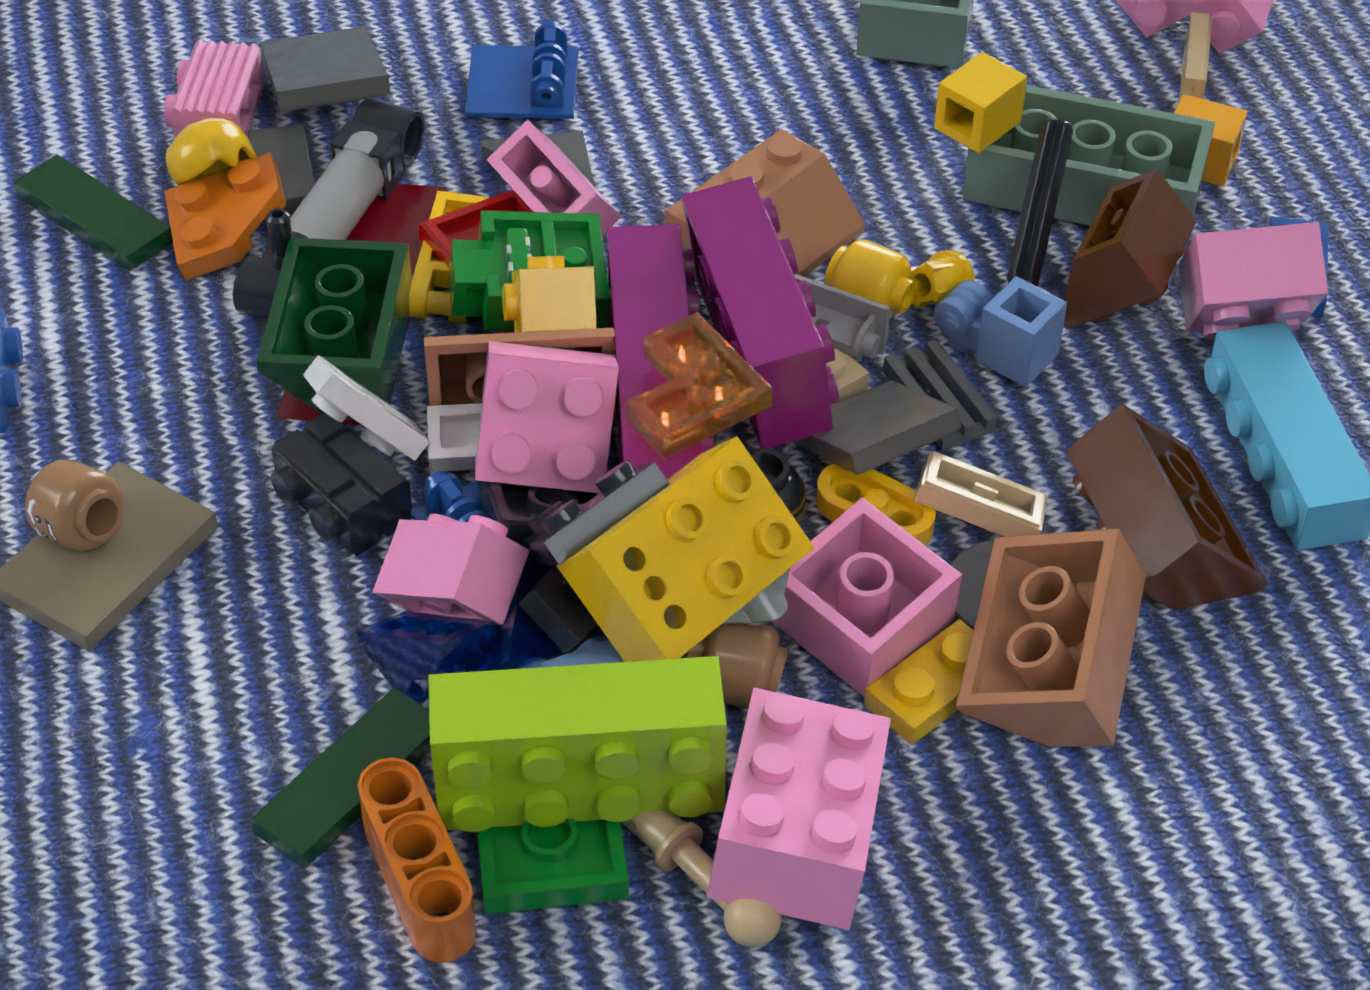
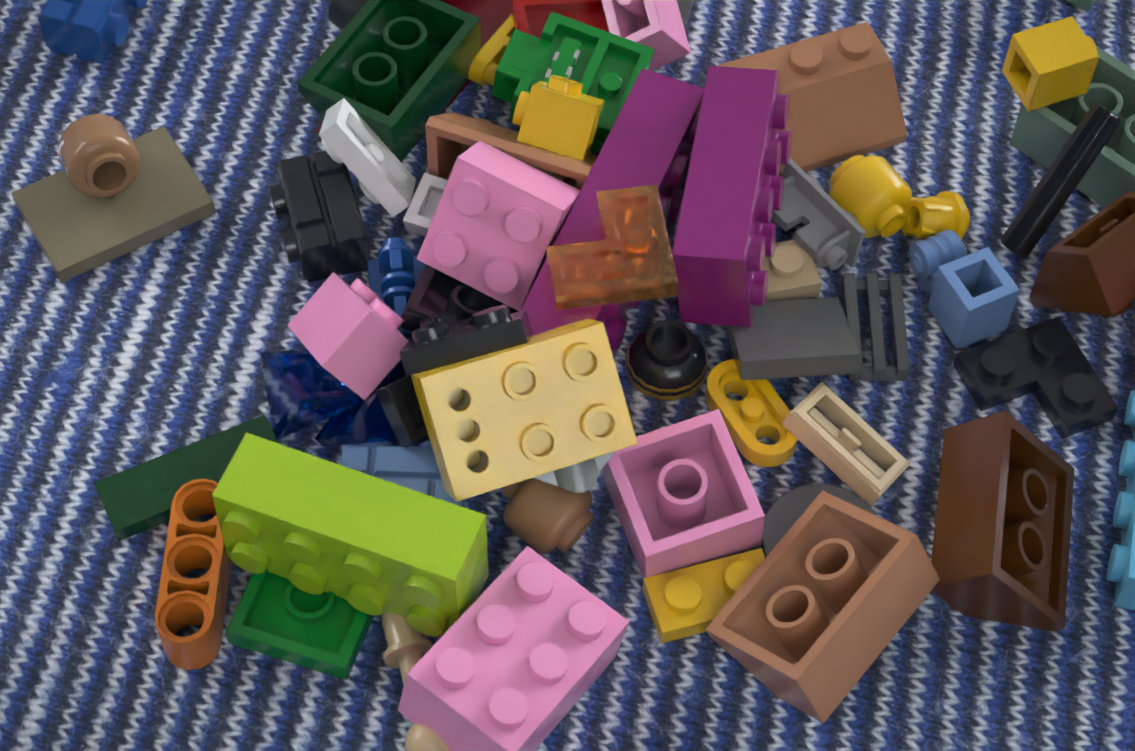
camera: 25 degrees right, 10 degrees up
none -> black plate [953,317,1118,439]

